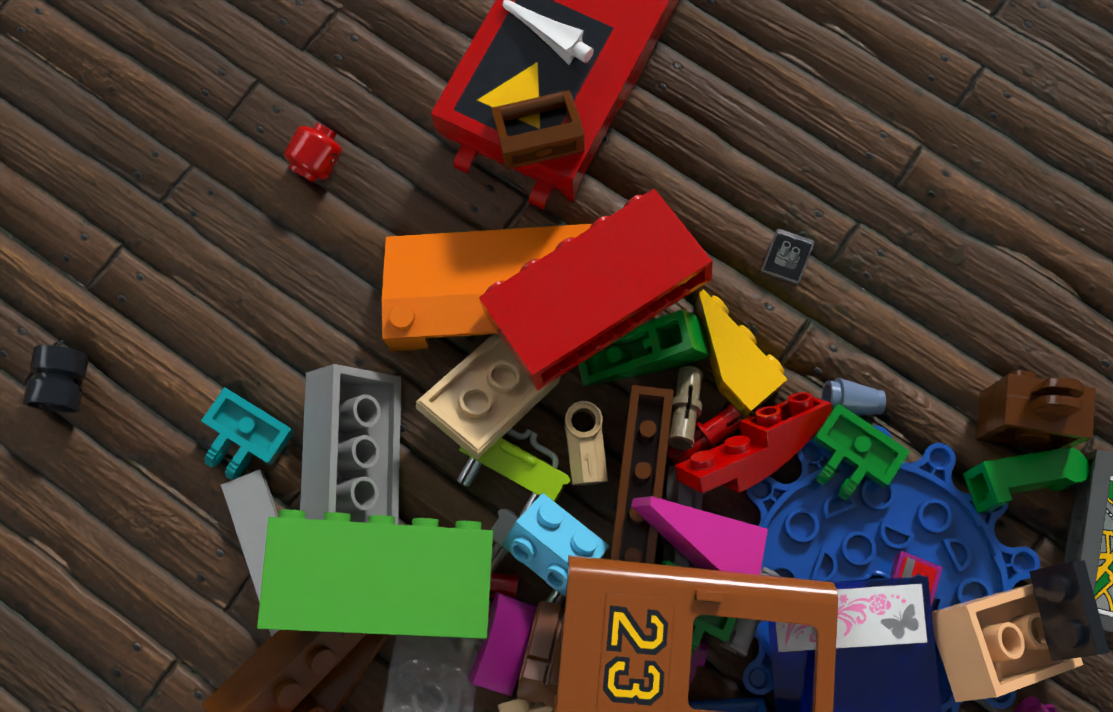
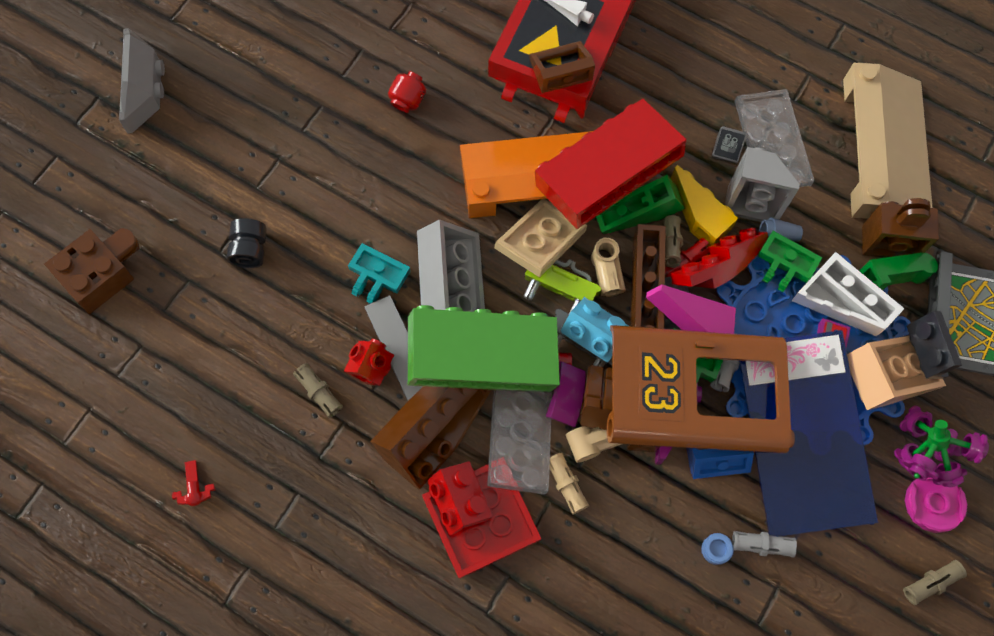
camera: 10 degrees left, 5 degrees down
none -> dark tan pin [293,363,343,418]
none -> red brick [344,339,394,386]
none -> light grey slope [725,147,800,222]
none -> clear plate [734,89,814,187]
none -> white wedge [792,252,904,336]
none -> tan slope [843,63,933,219]

